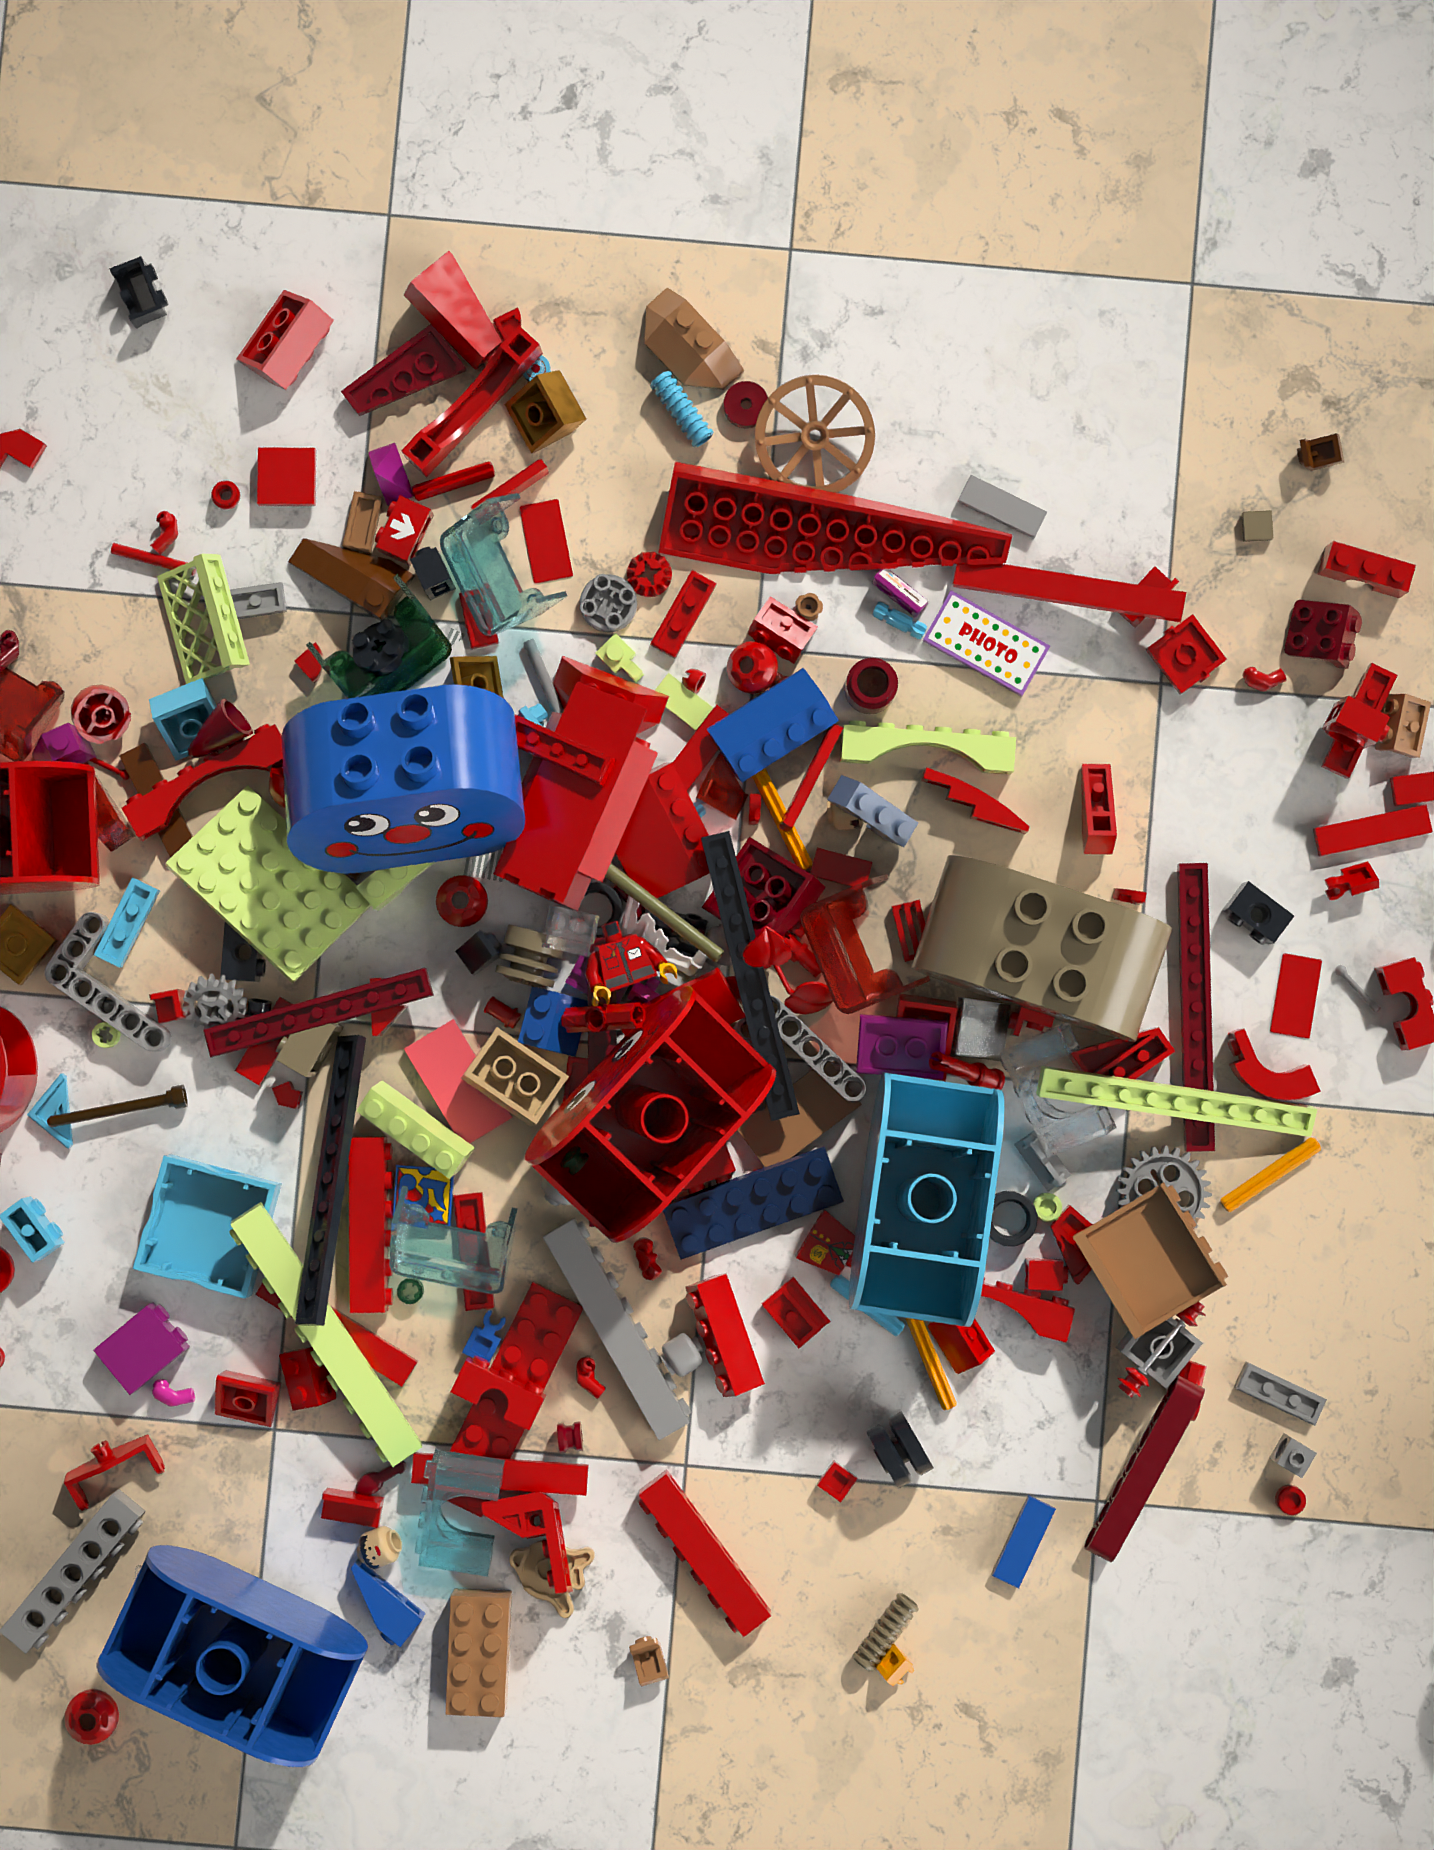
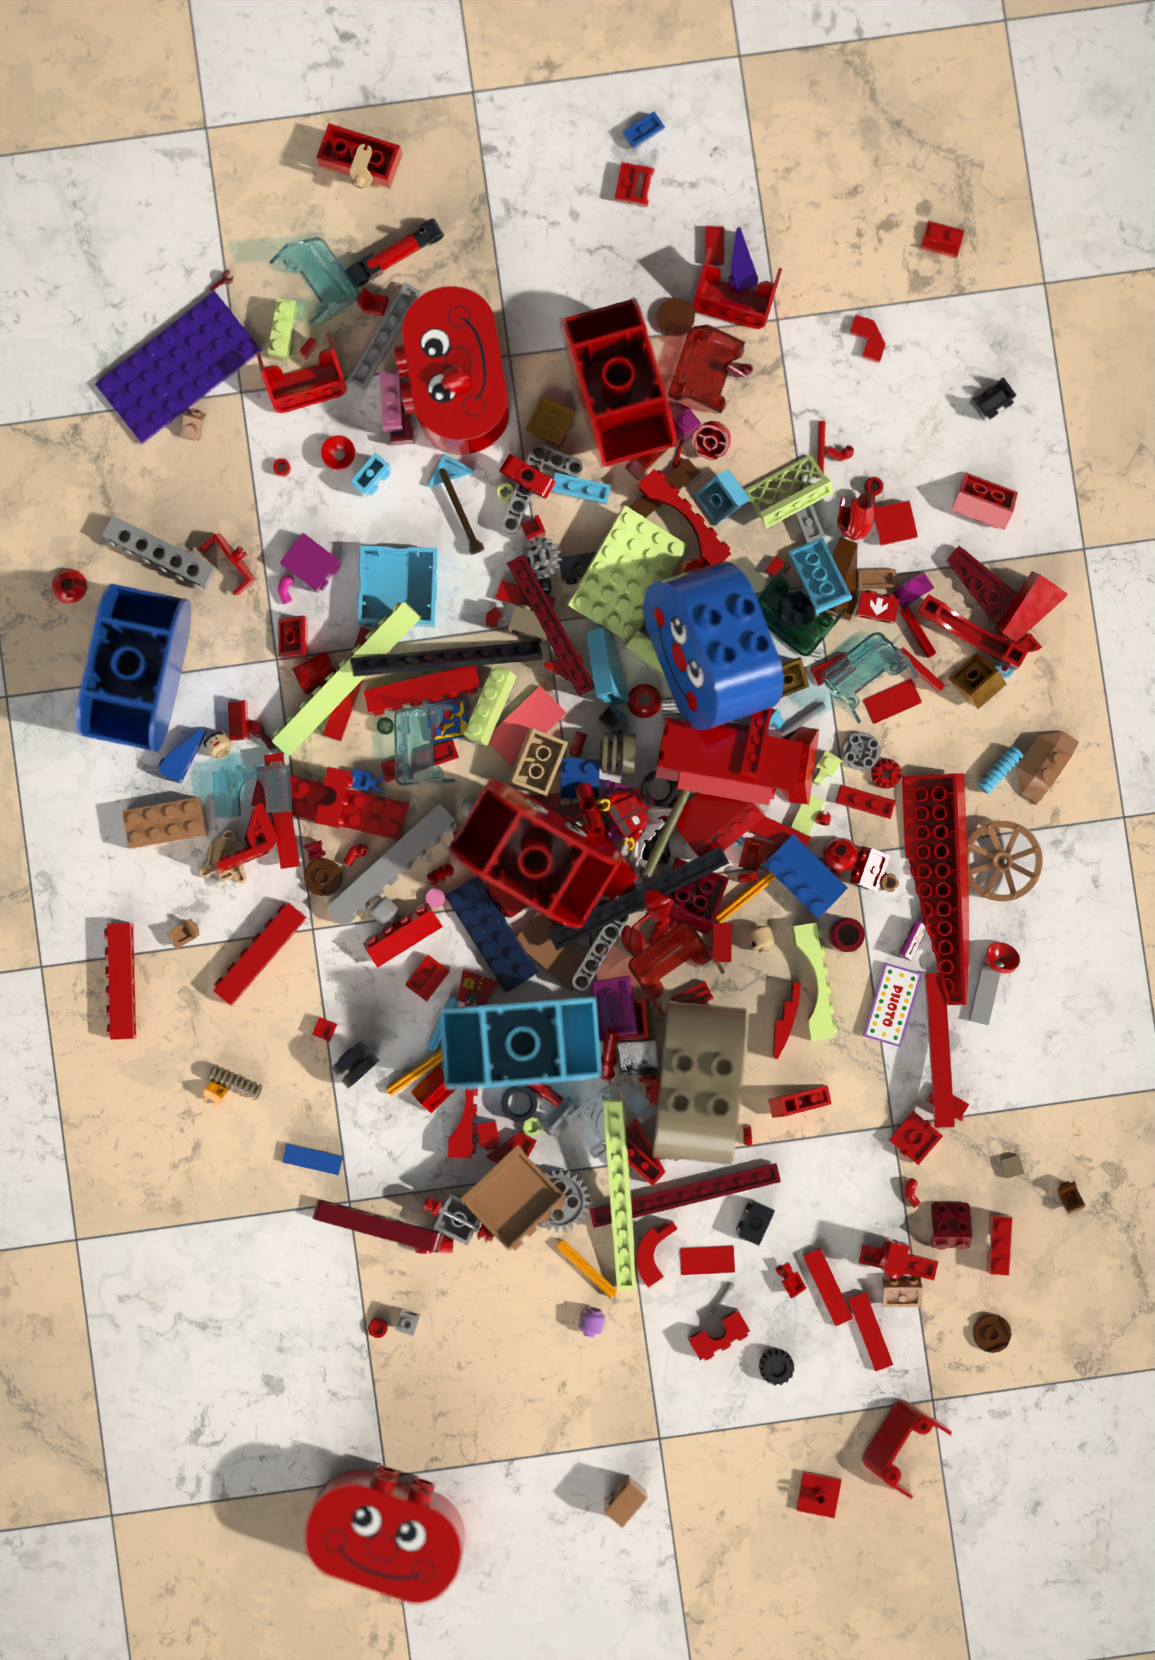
camera: 75 degrees right, 0 degrees up
dark red hat [188,698,253,758] -> none
black brick [410,547,456,601] -> none
clear plate [542,905,599,957] -> none
bush [560,1145,589,1175] -> none
dark red piece [724,381,768,429] -> none
red tile [779,724,843,833] -> none
sand blue arch [827,775,918,847] -> none
medium azure axle [872,602,927,639] -> none
light grey tile [1234,1362,1327,1426] -> none
none -> red brick [104,923,137,1040]
none -> reddish brown tile [304,858,343,896]
none -> bright pink tile [426,888,445,908]
none -> red piece [499,454,556,499]
none -> red pin [526,1083,564,1108]
none -> medium lavender head [578,1307,605,1337]
none -> medium azure slope [586,627,629,706]
none -> medium azure tile [788,537,852,614]
none -> red hair [837,491,876,540]
none -> red piece [985,942,1020,974]

